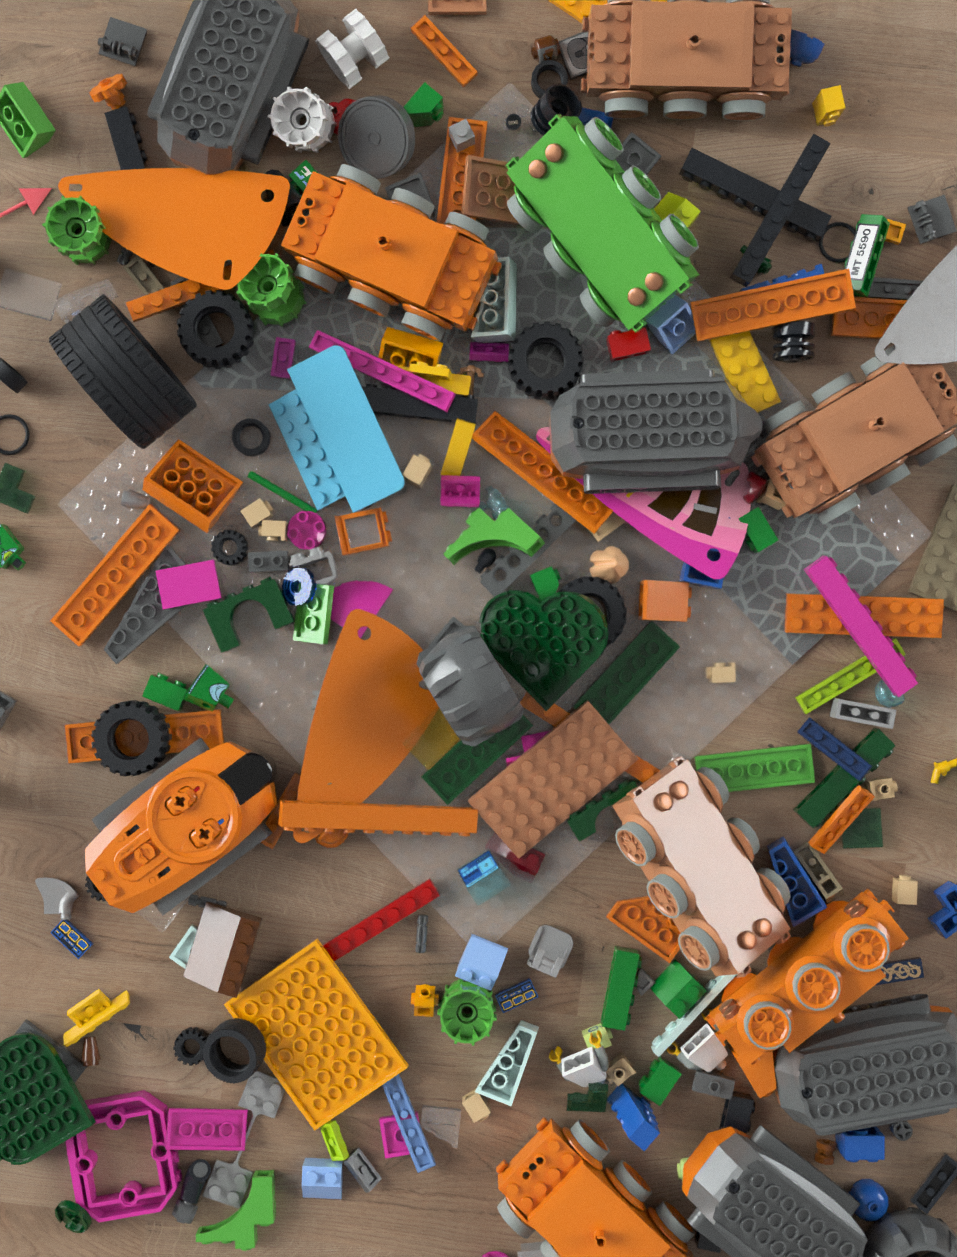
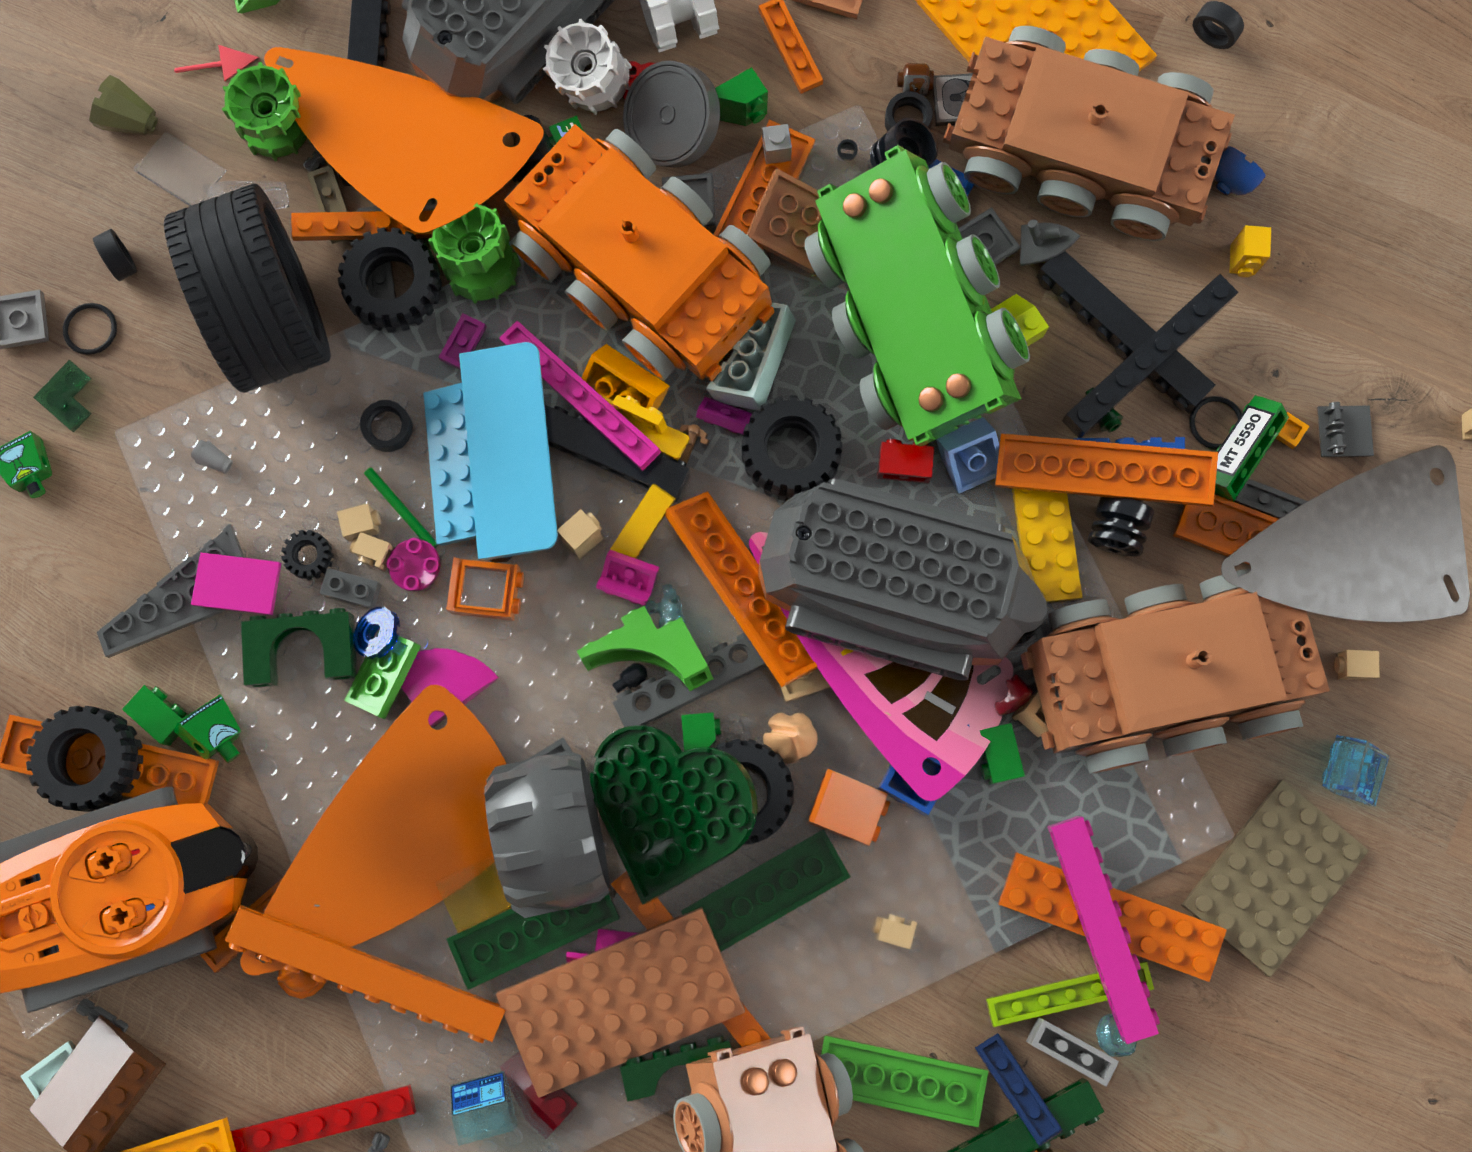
camera: 20 degrees right, 10 degrees down
orange plate [50,504,181,647] -> none
orange slope [142,439,243,533] -> none
light grey piece [289,547,338,585] -> none
none -> dark grey shield [1020,219,1080,266]

